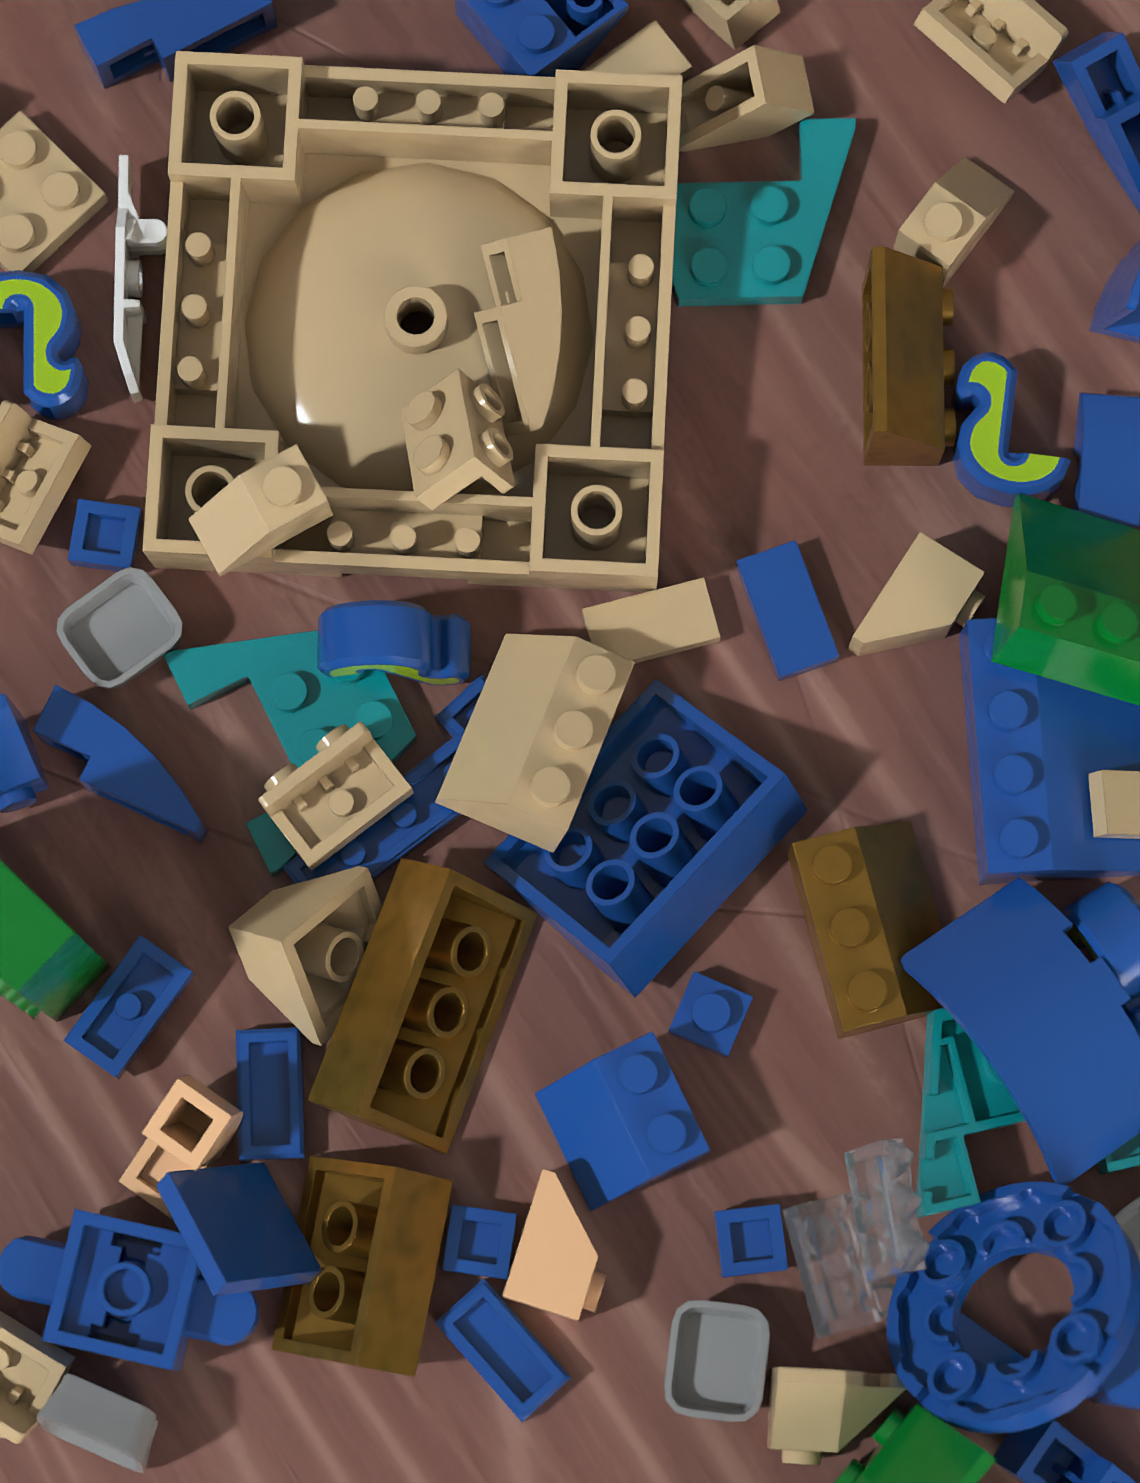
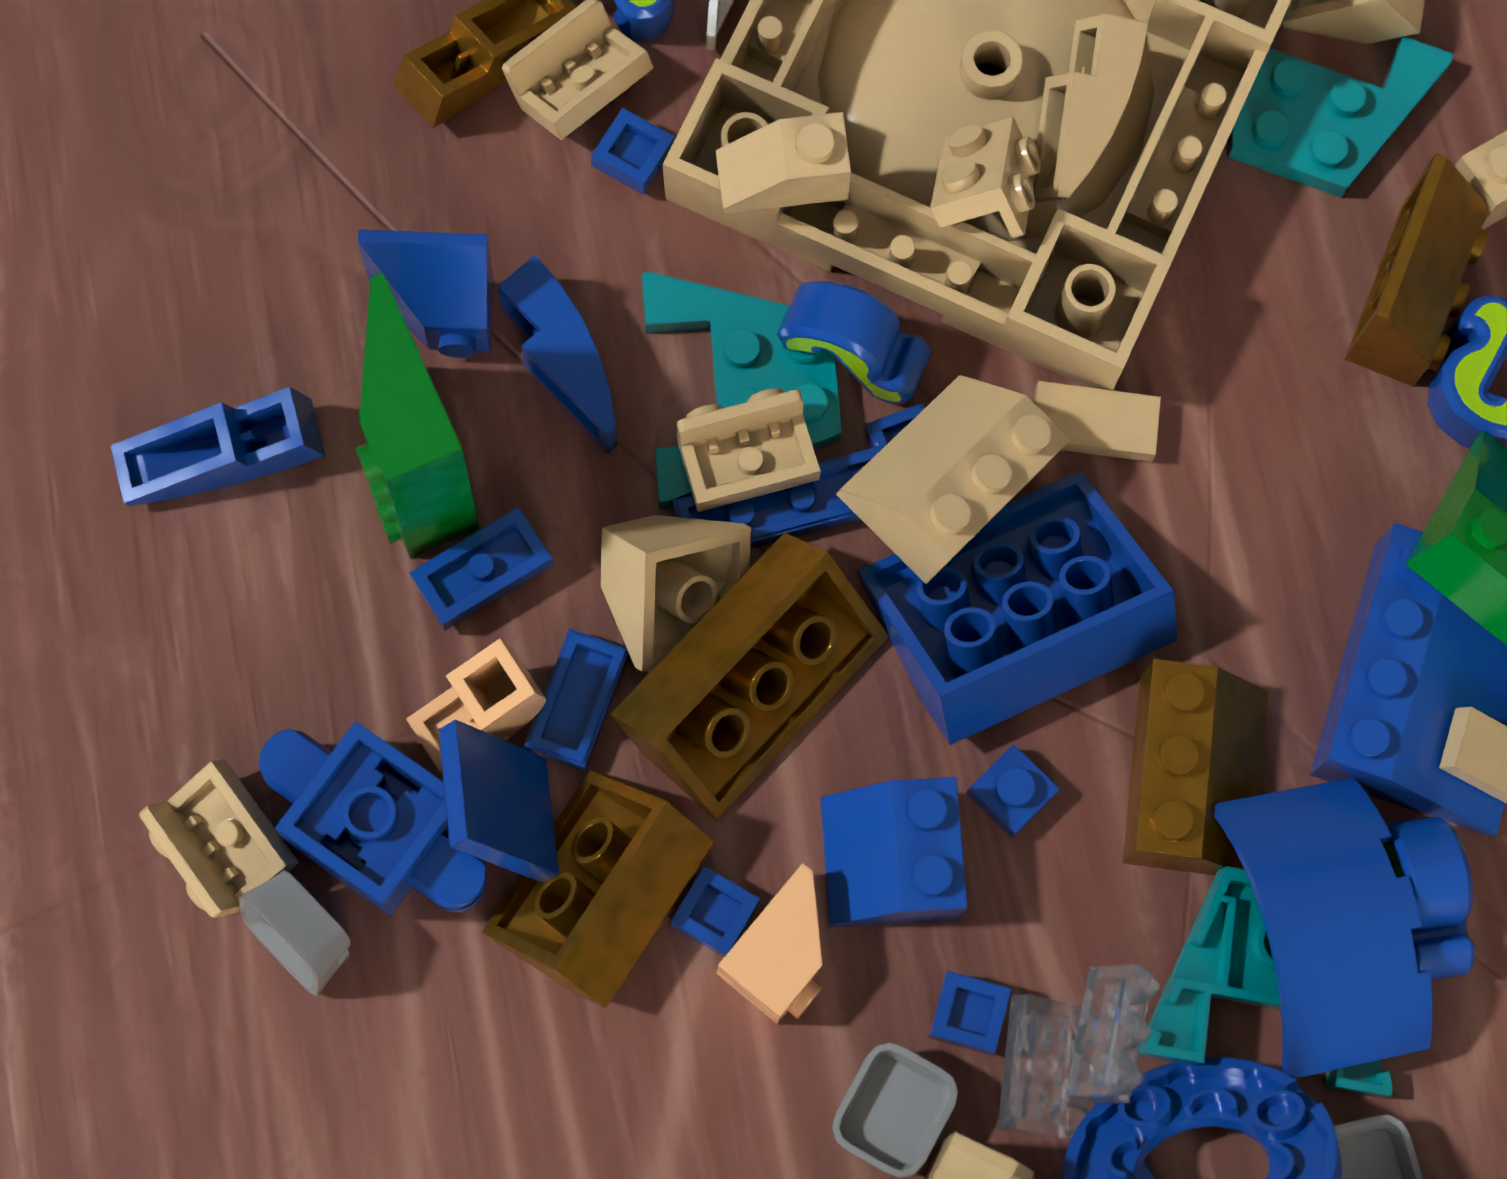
camera: 15 degrees right, 5 degrees down
light grey piece [56,567,183,690] -> none
blue tile [435,1279,571,1422] -> none
blue tile [736,540,839,681] -> none
tan slope [848,532,986,656] -> none

